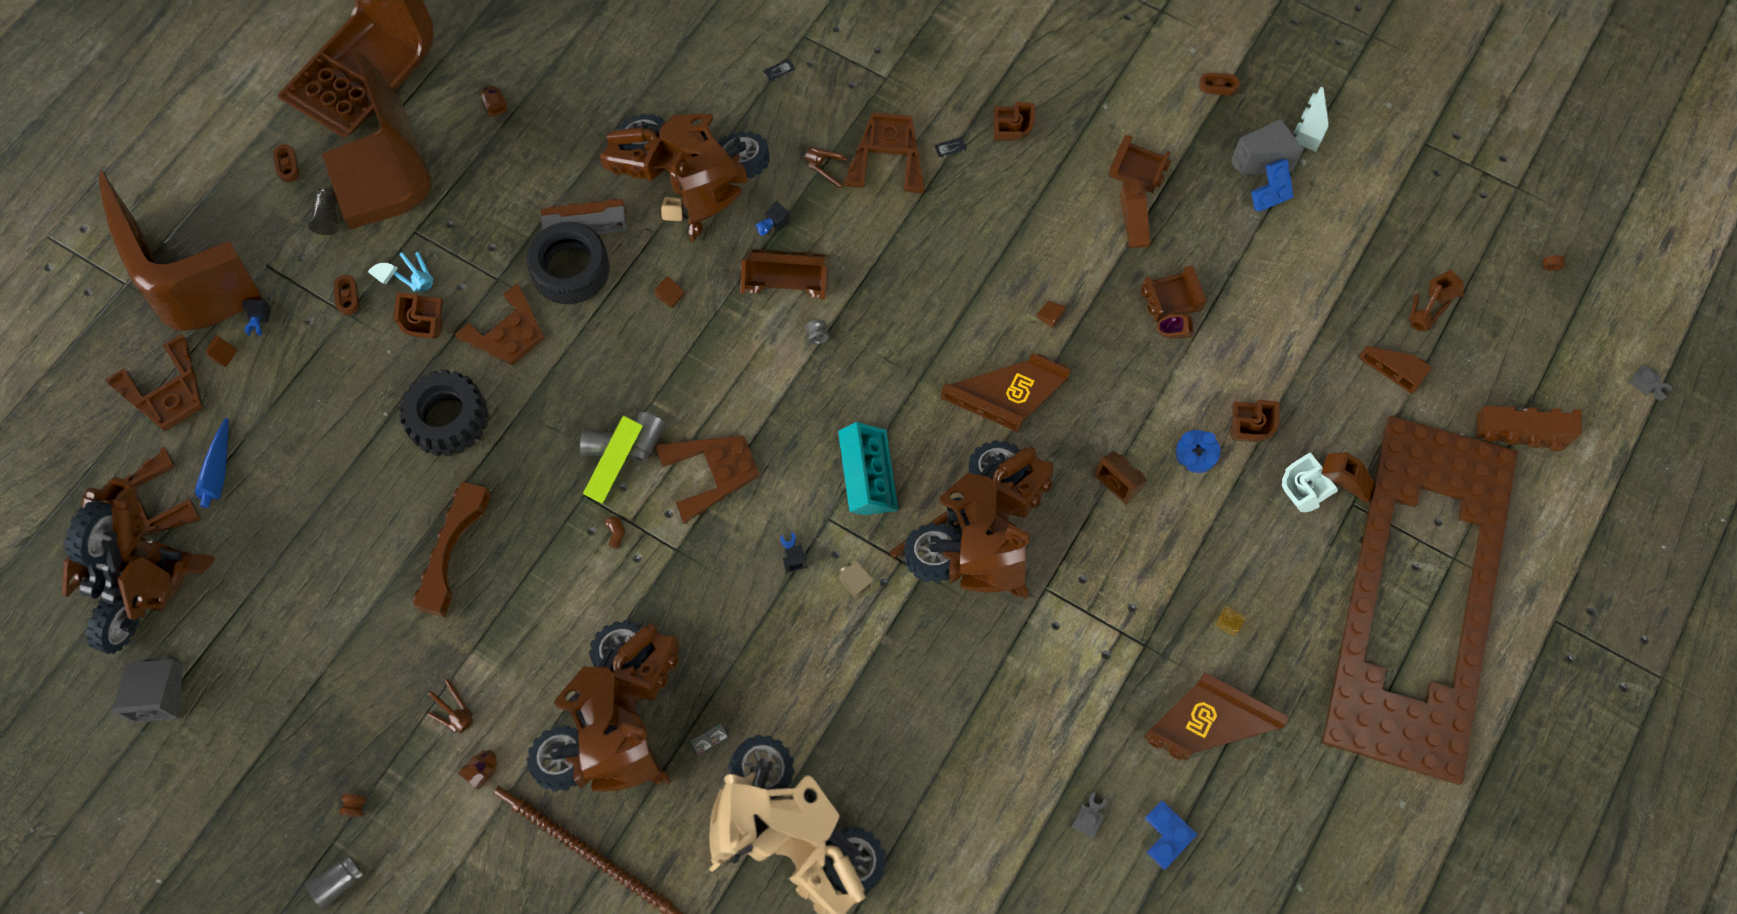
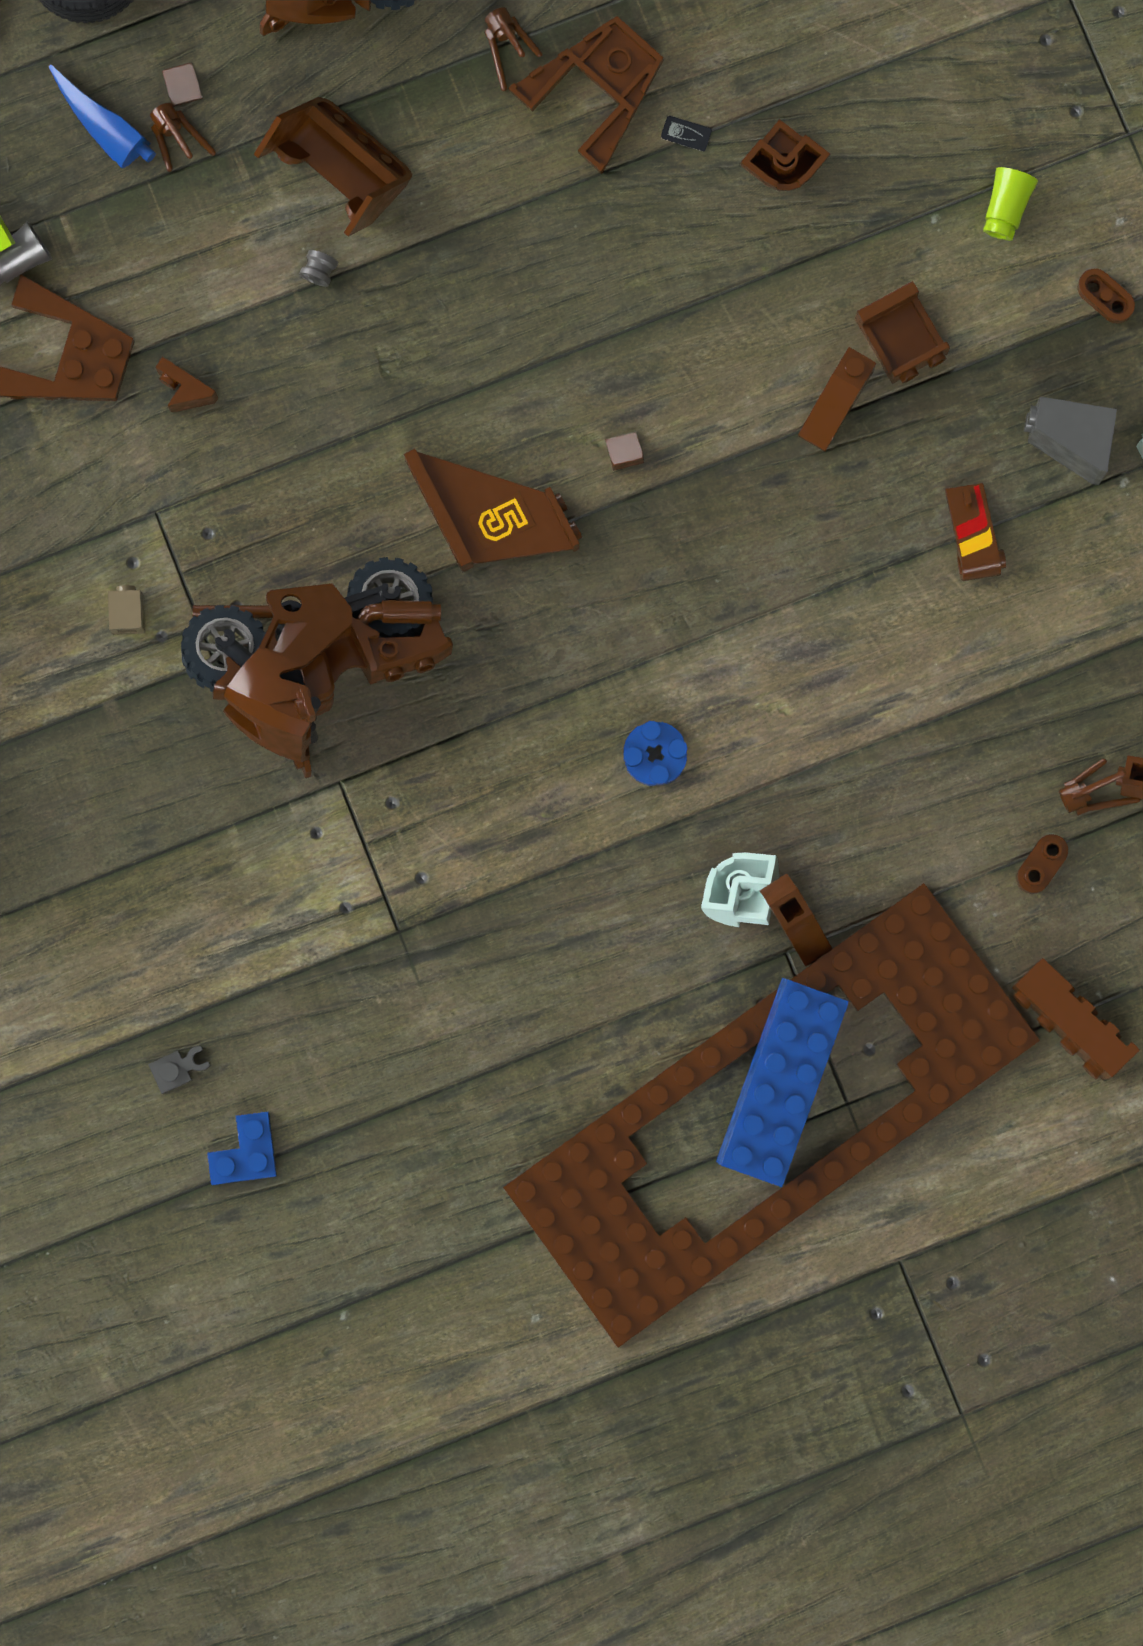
camera: 40 degrees right, 15 degrees up
black piece [756,200,791,236] -> none
black piece [780,532,808,573] -> none
teal slope [838,422,899,515] -> none
reddish brown slope [1094,451,1147,505] -> none
reddish brown panel [1141,265,1207,322] -> none
reddish brown piece [1144,672,1289,760] -> none
rock [1156,314,1194,339] -> none
clear yellow slope [1214,606,1246,637] -> none
reddish brown brick [1230,400,1279,442] -> none
blue plate [1251,158,1294,212] -> none
reddish brown slope [1358,346,1432,394] -> none
none -> blue piece [49,65,156,168]
none -> reddish brown plant [150,103,216,172]
none -> reddish brown slope [155,357,218,412]
none -> blue brick [716,978,849,1187]
none -> reddish brown door [945,483,1006,581]
none -> lime plant [983,167,1038,241]
none -> reddish brown plate [1016,834,1068,894]

